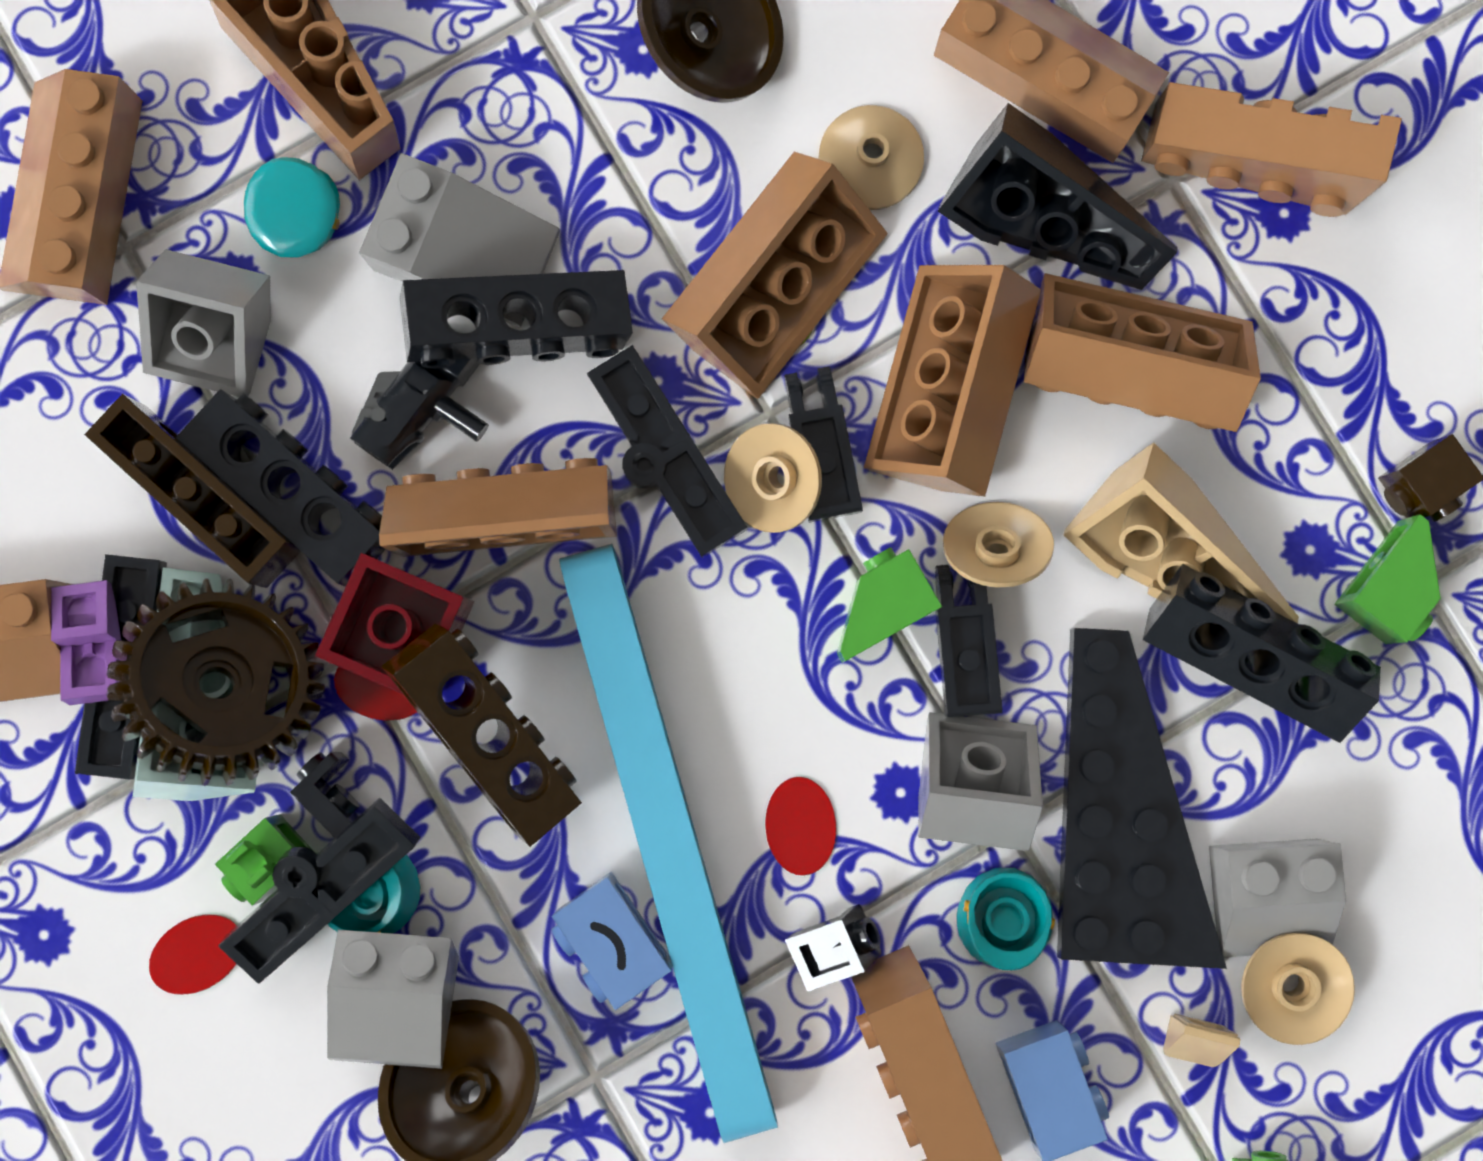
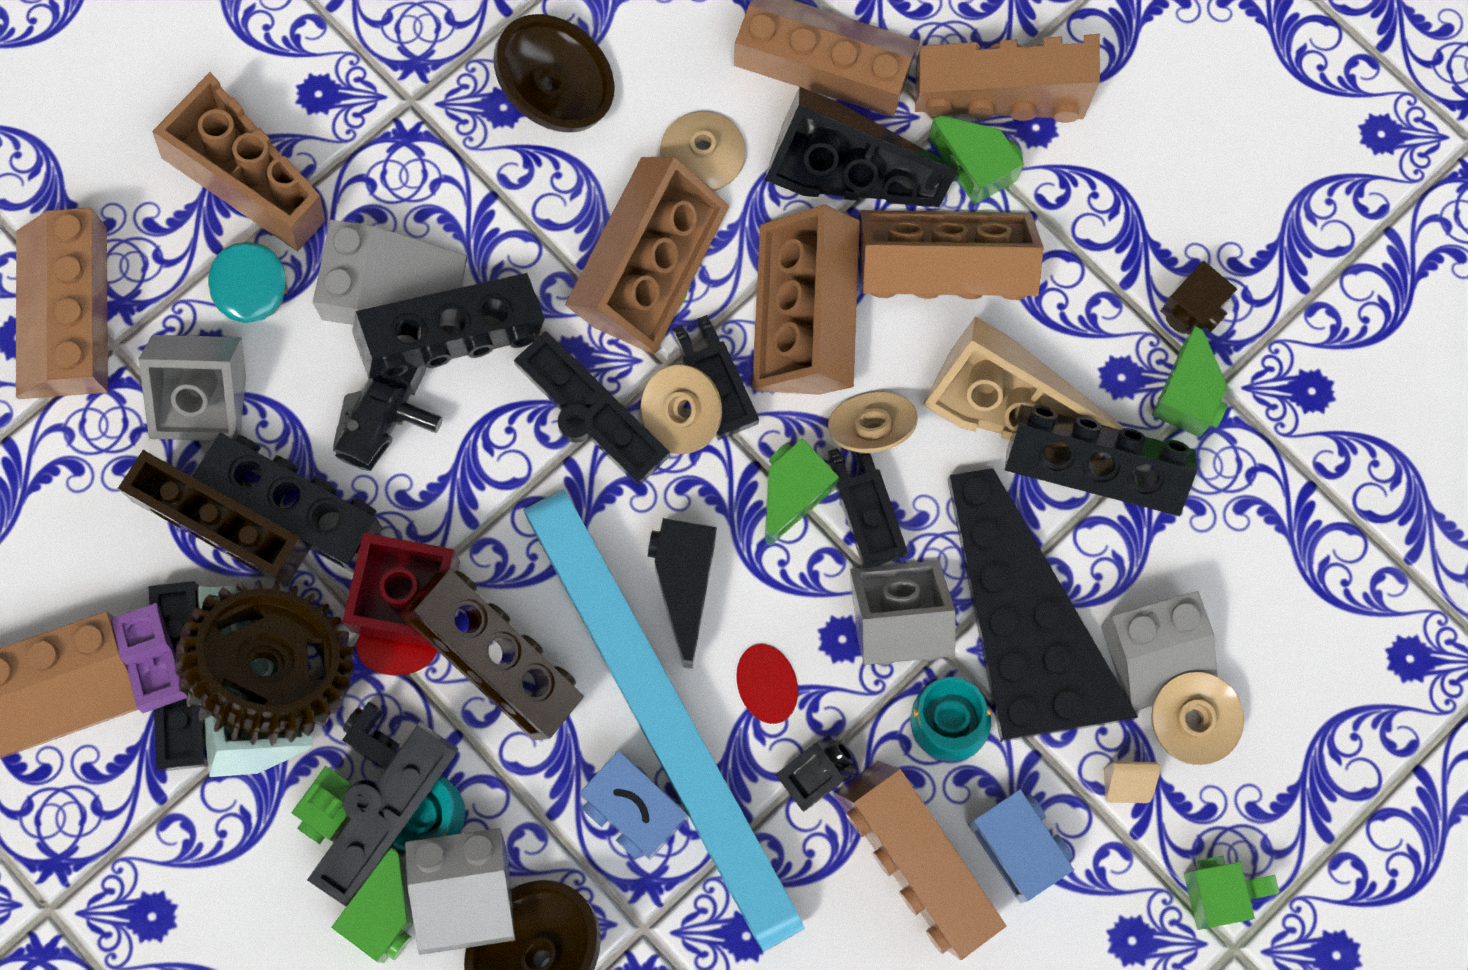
camera: 15 degrees left, 10 degrees down
red sticker [149,915,236,995] -> none
medium nougat slope [379,458,617,557] -> none
none -> bright green slope [331,848,413,963]
none -> black slope [647,518,717,669]
none -> bright green slope [928,115,1024,205]

